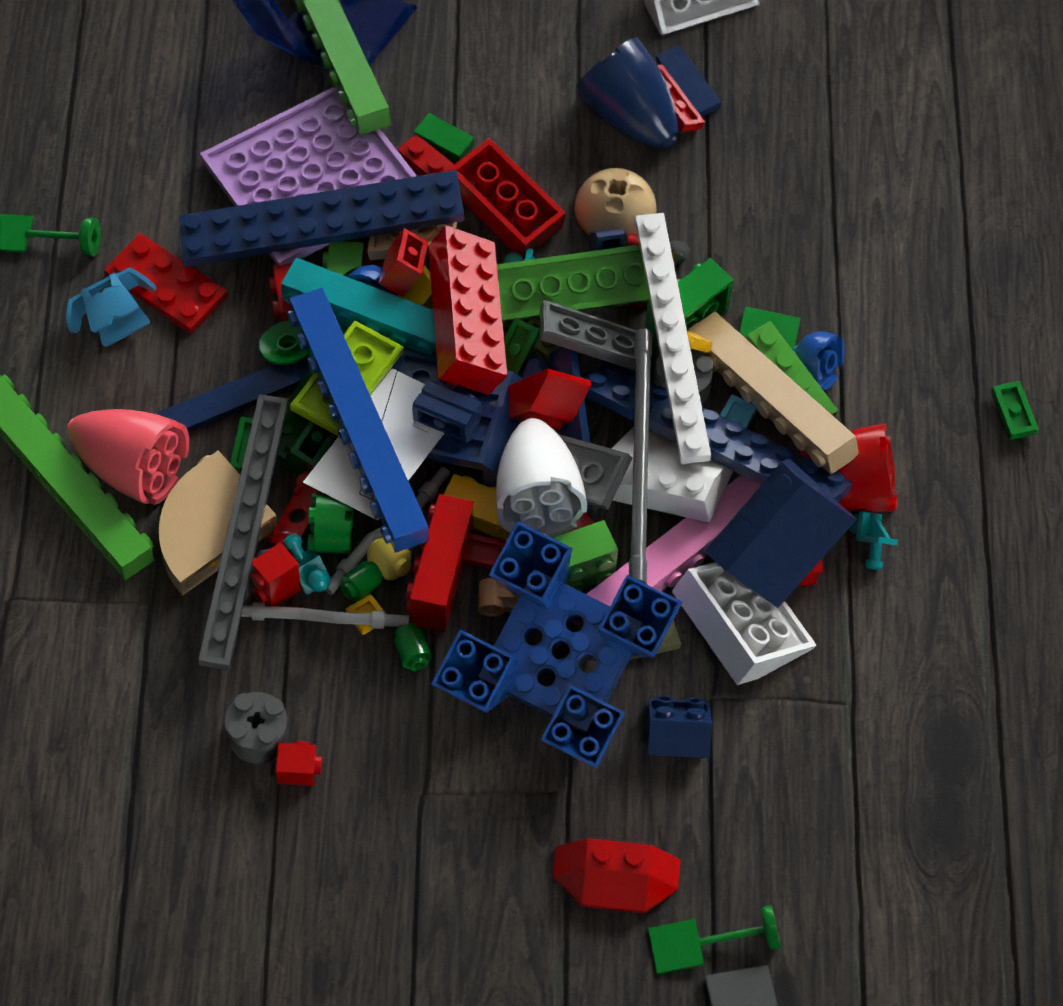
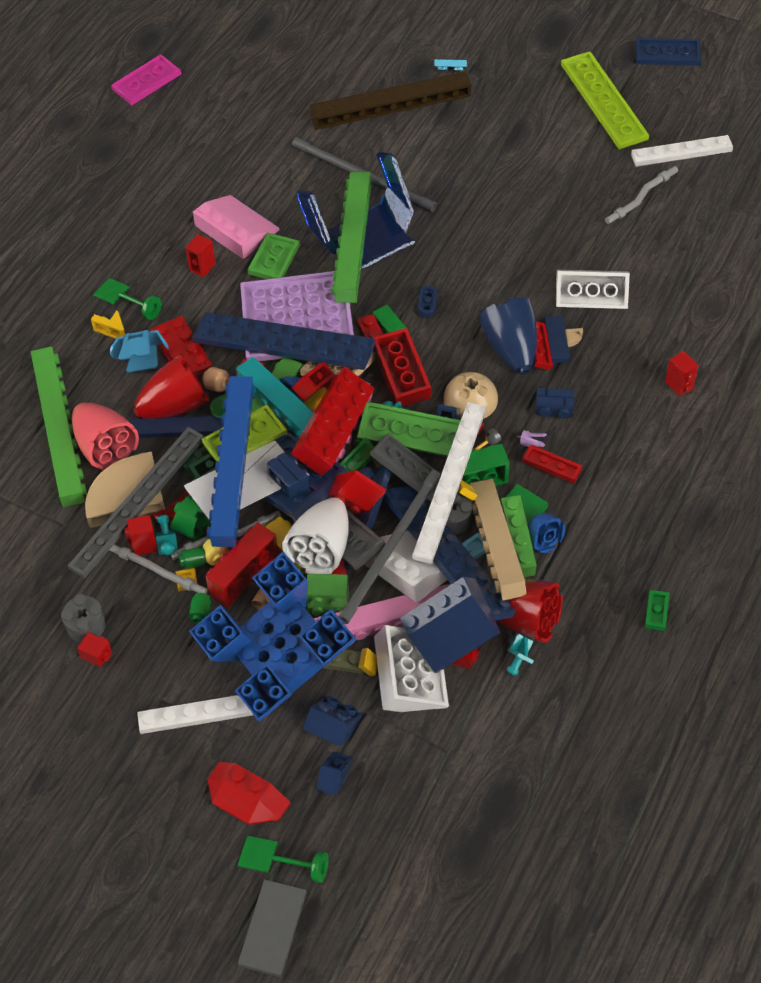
camera: 30 degrees right, 5 degrees down
none -> yellow slope [91,311,125,339]
none -> red cylinder [133,354,210,419]
none -> white plate [137,695,253,734]
none -> red brick [185,234,216,278]
none -> bright pink slope [193,195,279,259]
none -> light nougat head [202,367,230,393]
none -> bright green plate [248,232,300,279]
none -> dark blue slope [316,751,353,795]
none -> yellow tile [358,648,378,676]
none -> dark blue plate [418,285,438,317]
none -> lavender piece [517,430,547,447]
none -> red plate [522,444,582,484]
none -> dark blue brick [535,388,574,418]
none -> tan tile [565,328,583,347]
none -> red brick [665,351,698,396]

